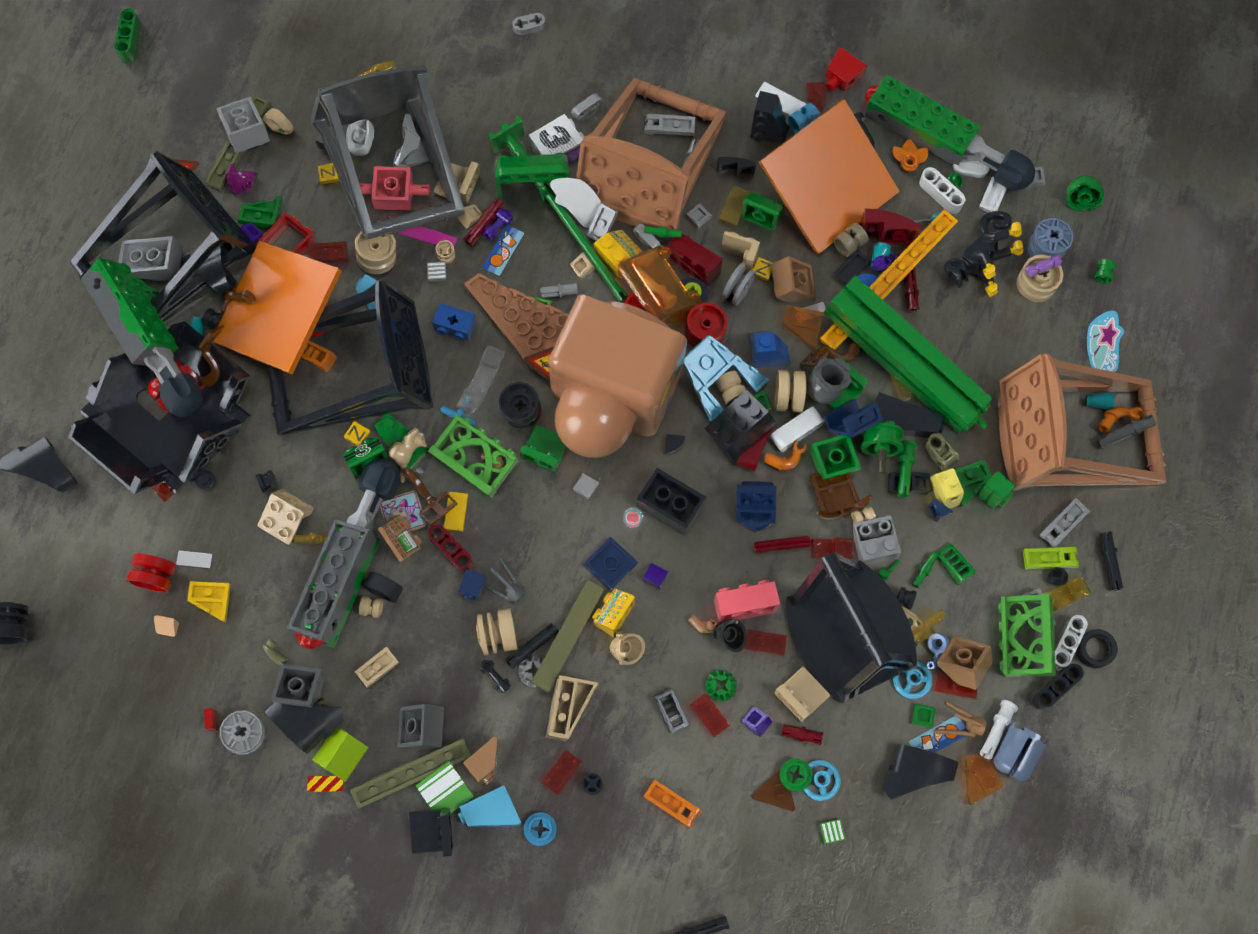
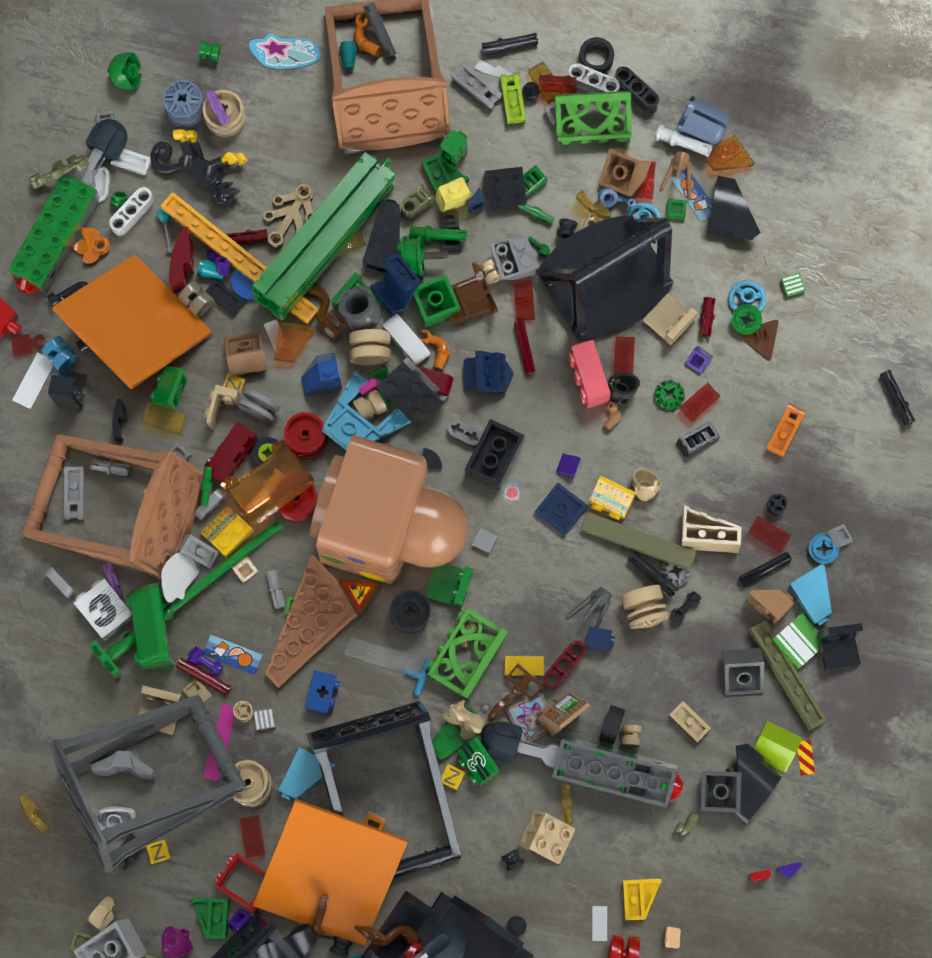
camera: 90 degrees left, 5 degrees up
light grey wheel [219,710,265,755] -> none
coral brick [359,166,430,210] -> none
none -> olive plant [29,154,90,189]
none -> tan plant [264,184,314,248]
none -> dark pink tile [359,378,381,396]
none -> light grey beam [448,420,481,447]
none -> white sticker [475,60,513,77]
none -> black bracket [485,167,527,208]
none -> clear red plate [539,74,578,94]
none -> black axle [738,552,792,586]
none -> dark purple slope [776,862,802,879]
none -> light grey tile [828,524,853,548]

